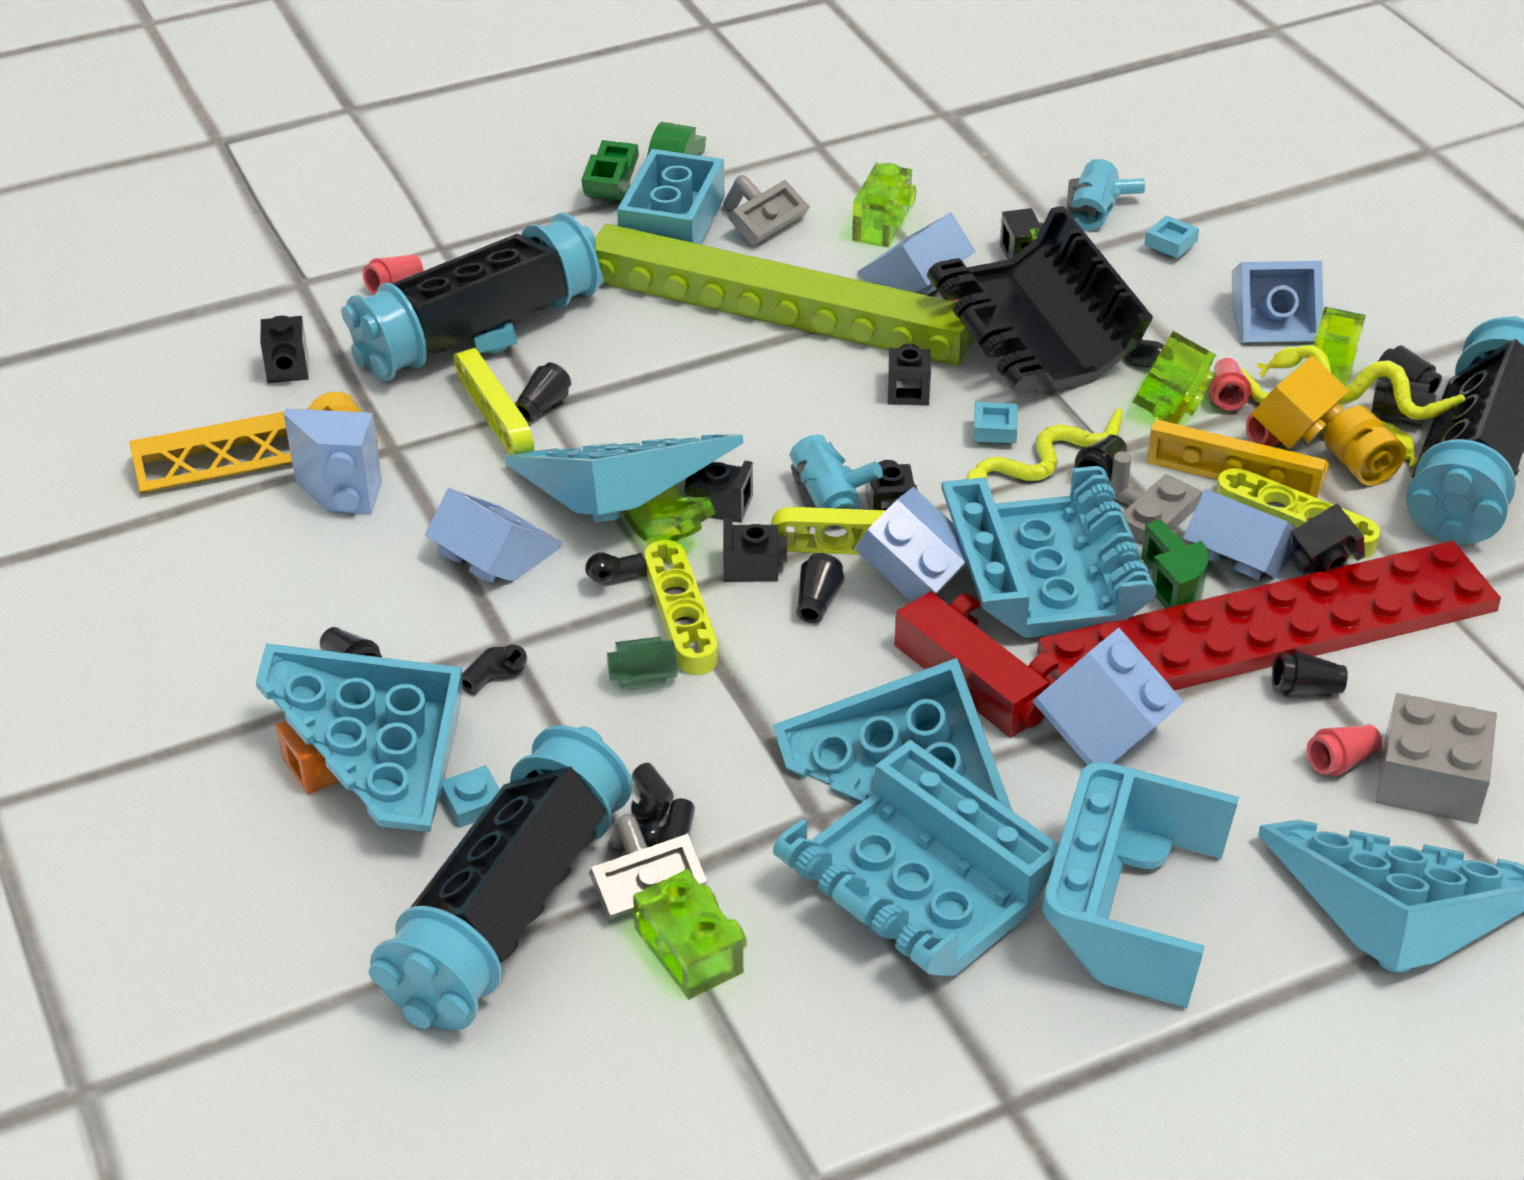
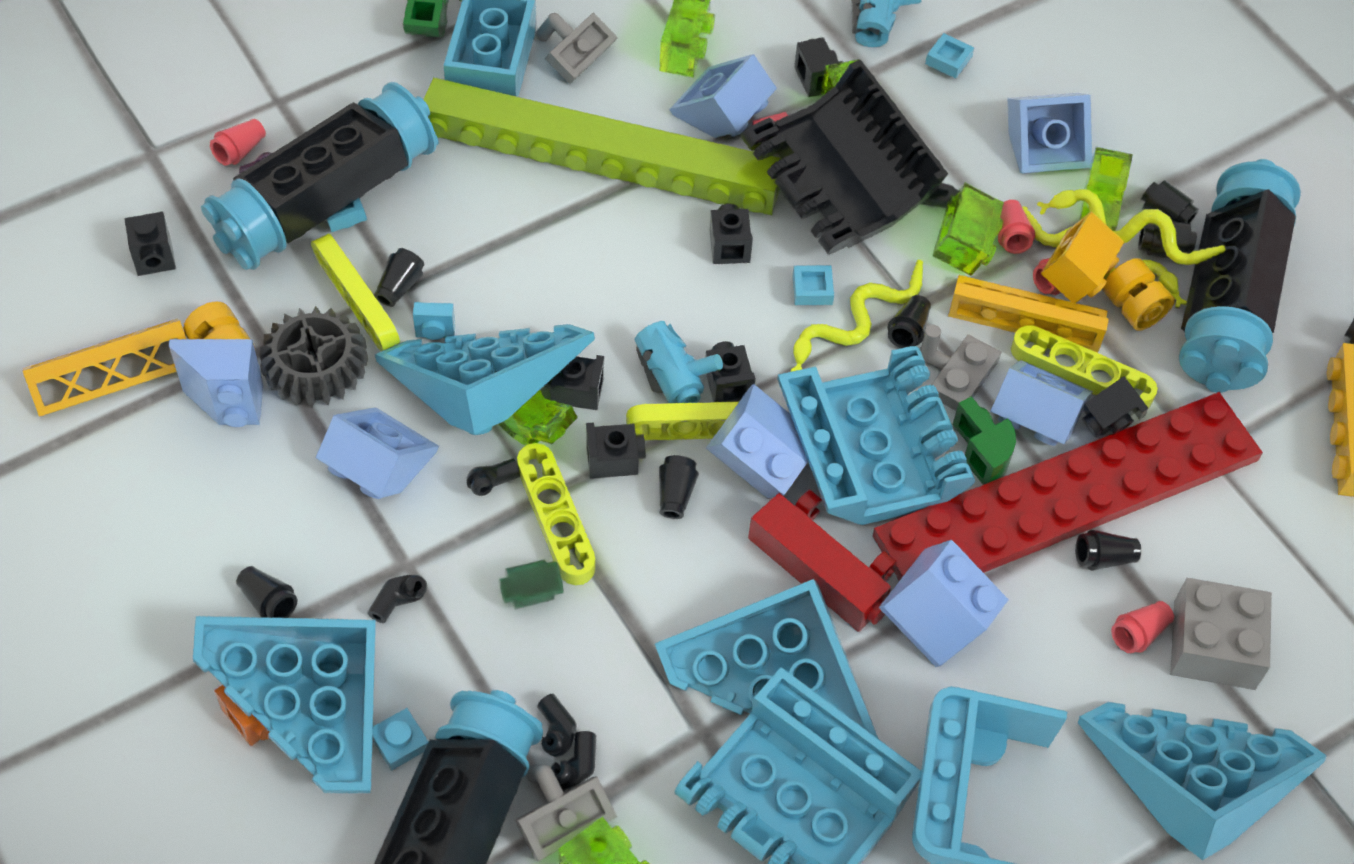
camera: 10 degrees left, 15 degrees up
none -> dark grey gear [259,306,368,407]
none -> medium azure plate [413,302,456,340]

